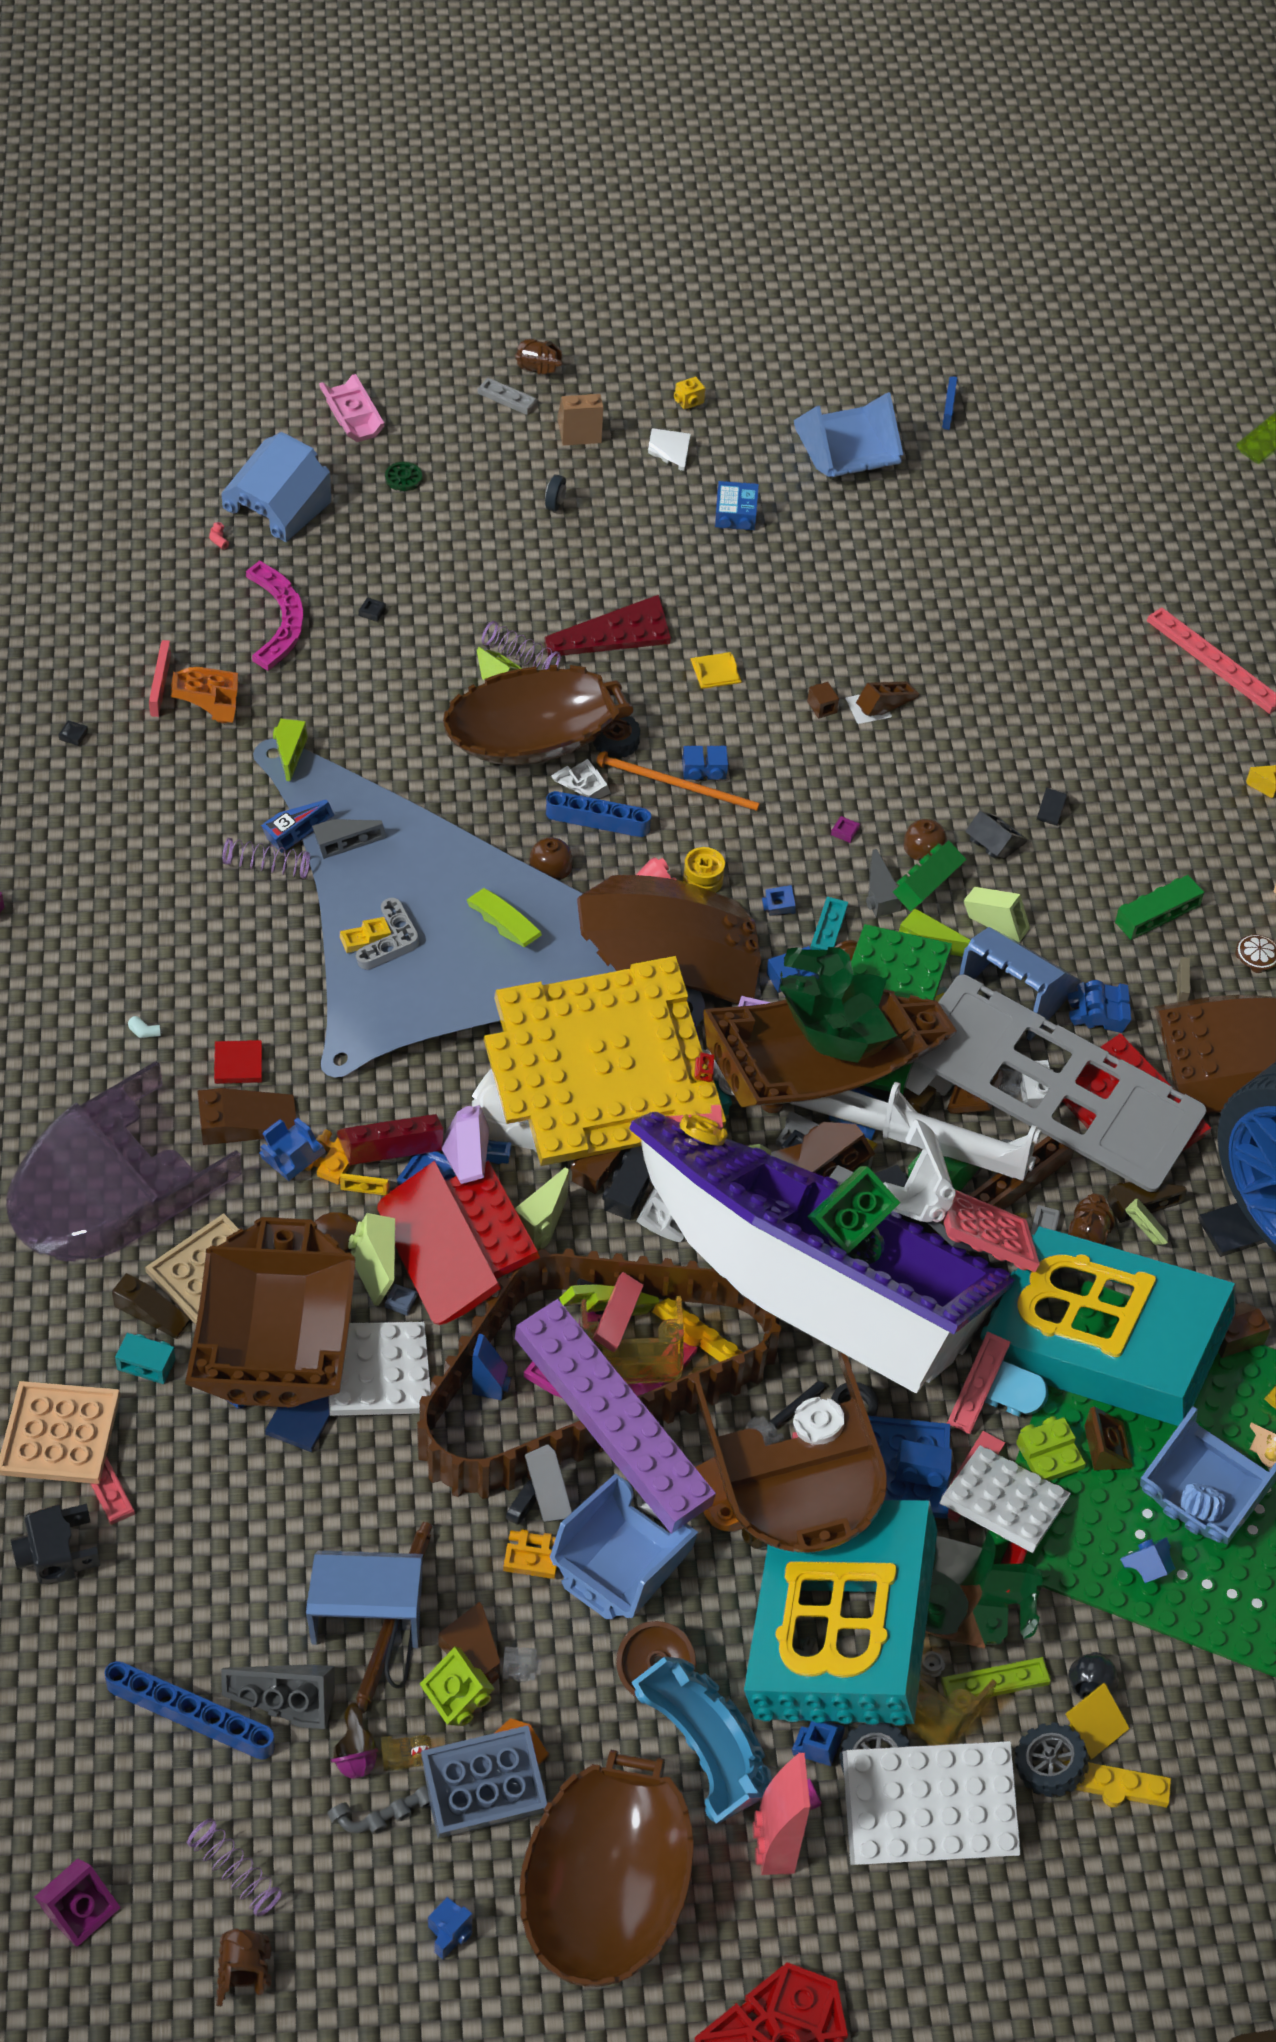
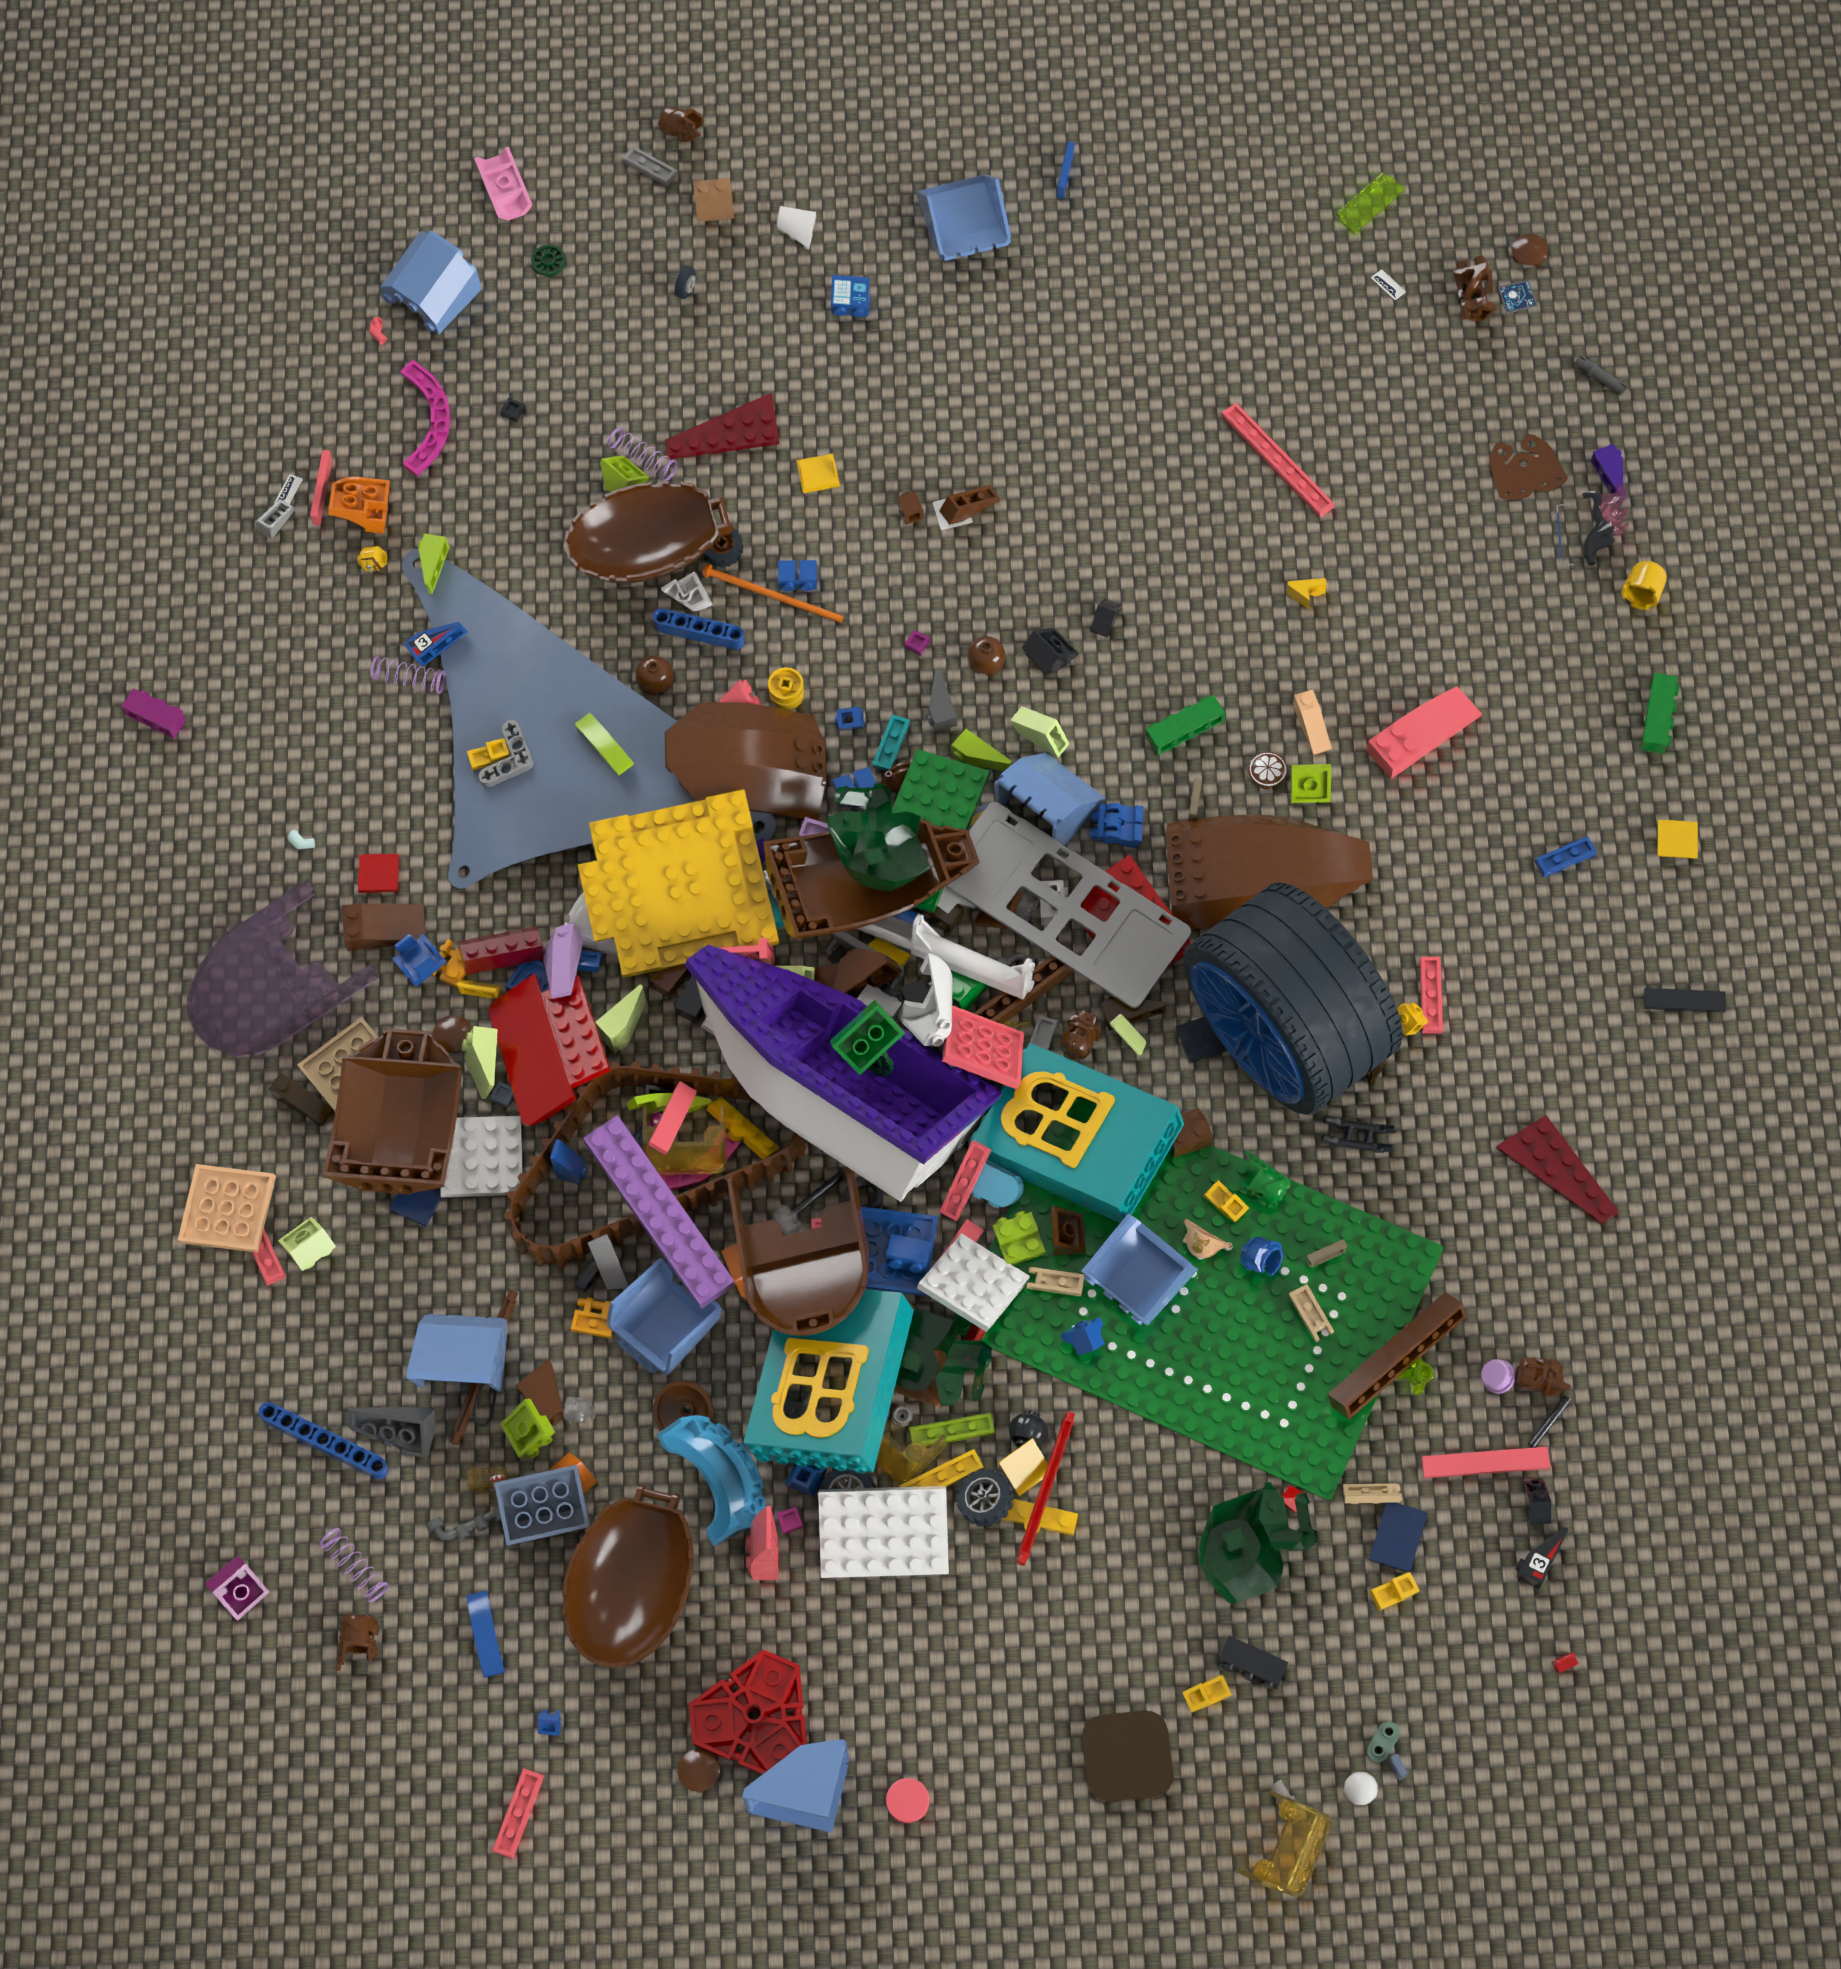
camera: 10 degrees right, 15 degrees up
black piece [10,1503,101,1584] -> none
black tile [58,720,88,746] -> none
teal brick [115,1333,176,1384] -> none
dark grey slope [312,819,387,859] -> none
piece [331,1702,378,1779] -> none
blue brick [428,1897,472,1960] -> none
yellow brick [674,377,705,410] -> none
yellow tile [679,1114,728,1146] -> none
red piece [694,1052,714,1082] -> none
white tile [793,1397,845,1445] -> none
green brick [893,840,967,912] -> none
light blue gear [1180,1483,1225,1521] -> none
none -> light grey slope [256,499,295,539]
none -> white sticker [274,474,303,504]
none -> yellowish green slope [278,1217,336,1271]
none -> yellow head [357,546,387,572]
none -> blue slope [466,1590,505,1678]
none -> yellow plate [899,1449,984,1488]
none -> red piece [1016,1412,1075,1566]
none -> tan hinge [1026,1267,1084,1296]

